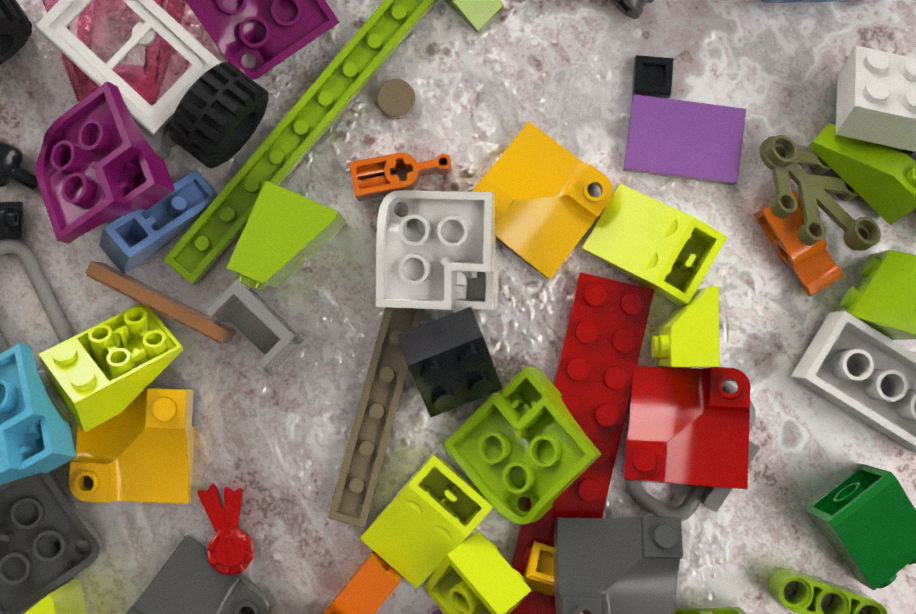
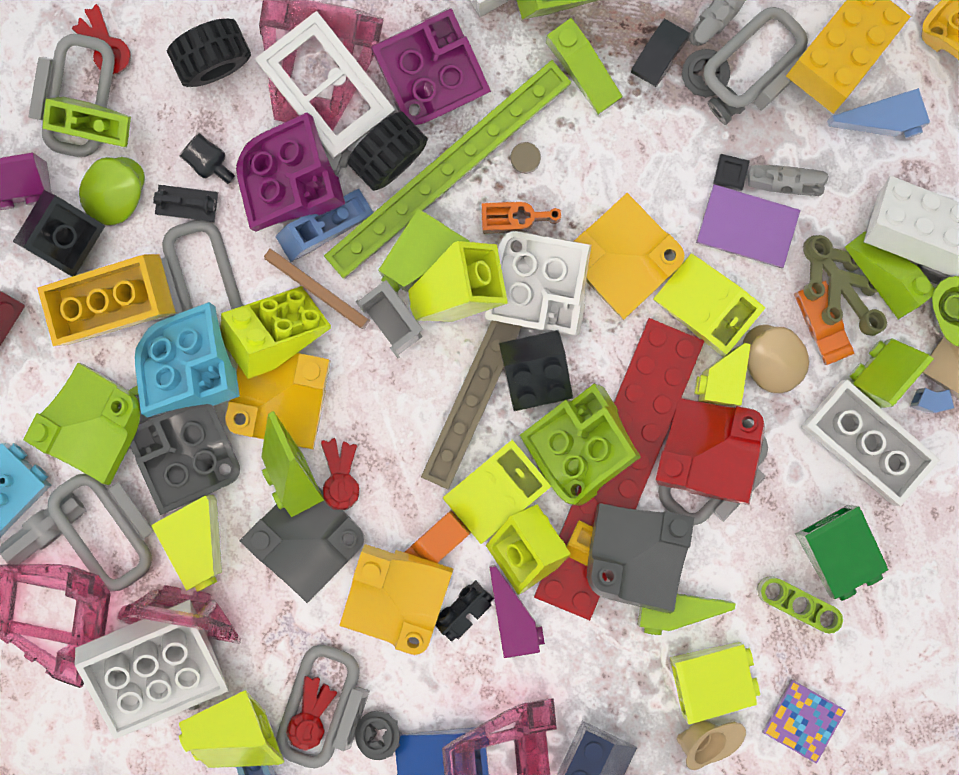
camera: 15 degrees right, 0 degrees up
none -> lime slope [261,411,324,517]
none -> neon yellow slope [408,241,508,322]
none -> tan piece [743,325,809,393]
none -> light grey hinge [748,165,829,196]

